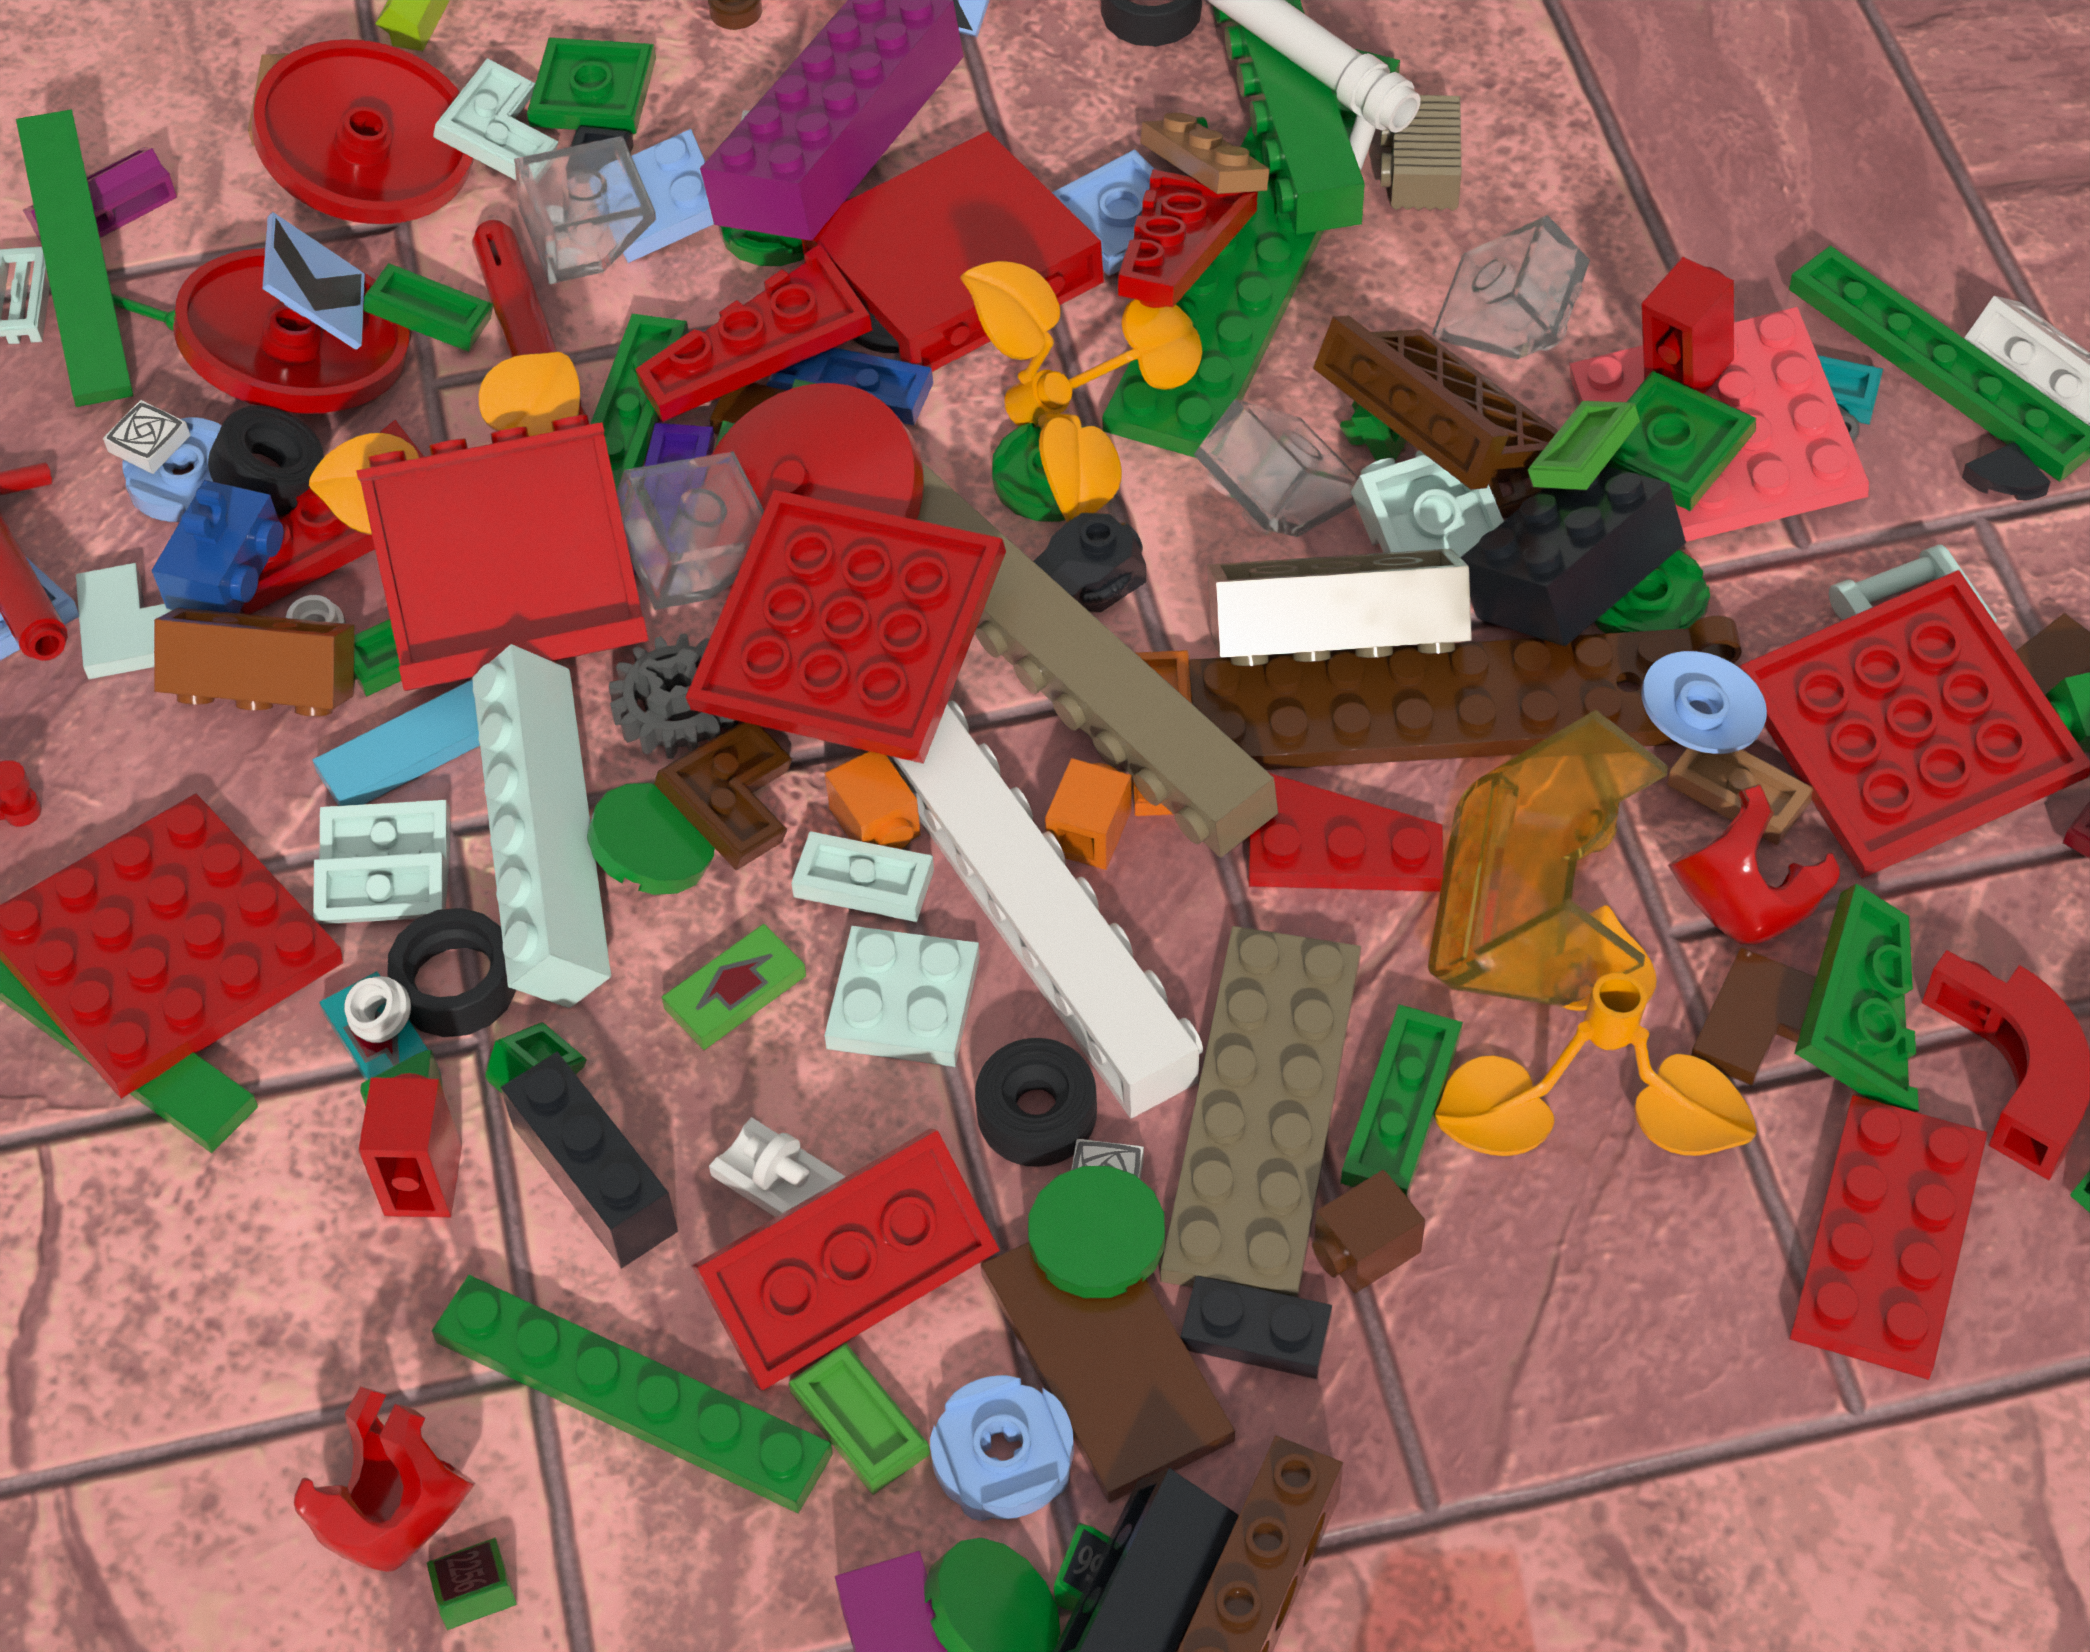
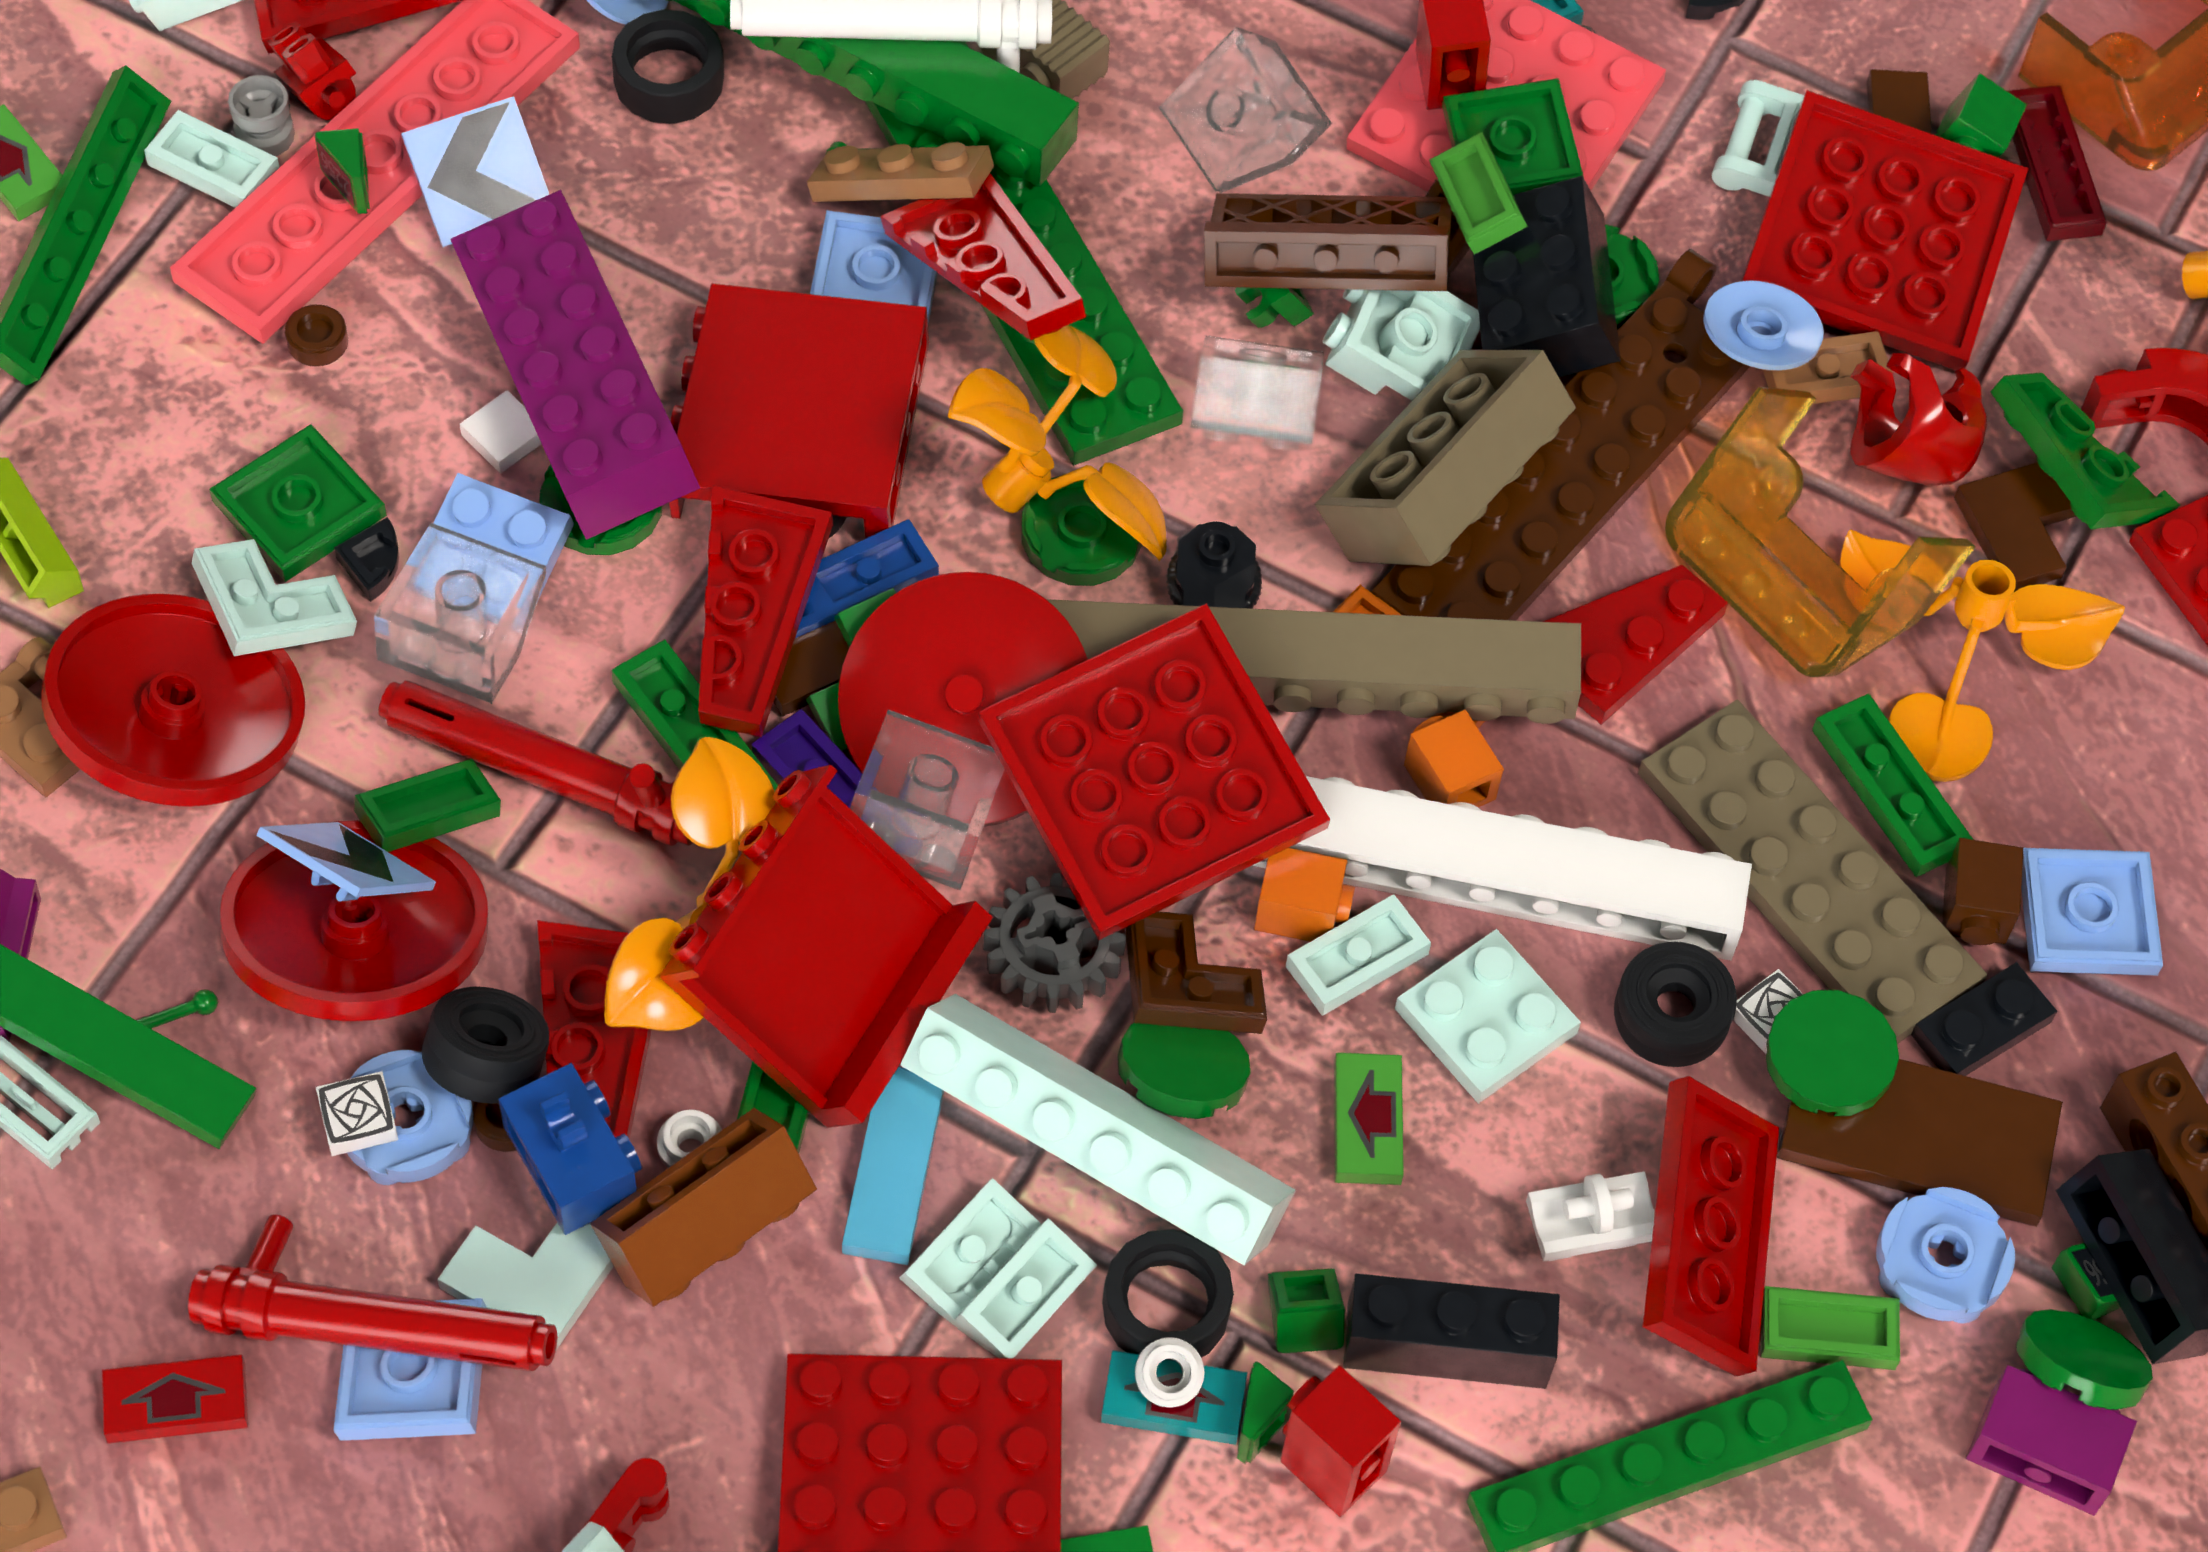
camera: 55 degrees left, 5 degrees up
none -> light blue plate [2021,848,2163,976]

